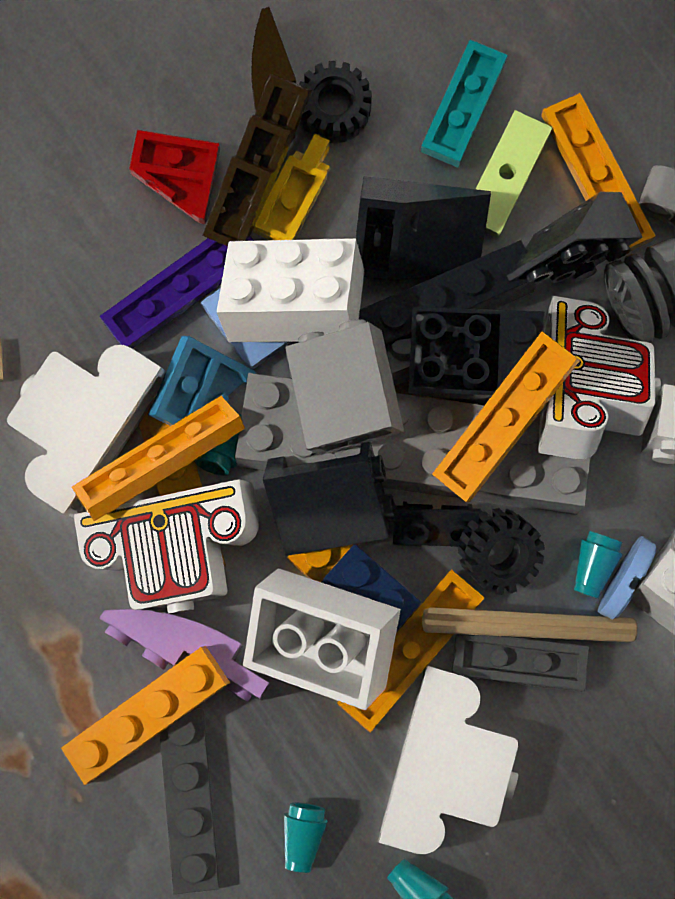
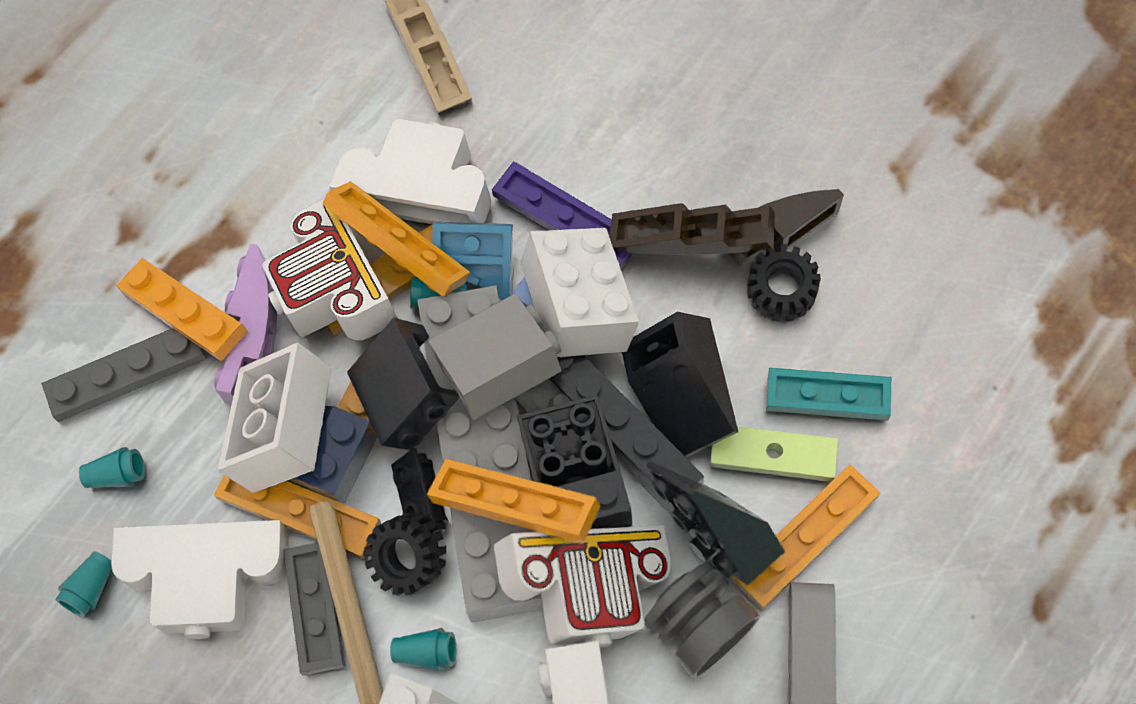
camera: 80 degrees right, 10 degrees down
red wing [129,130,220,224] -> none
yellow hinge [253,134,330,240] -> none
light blue tile [598,536,657,620] -> none

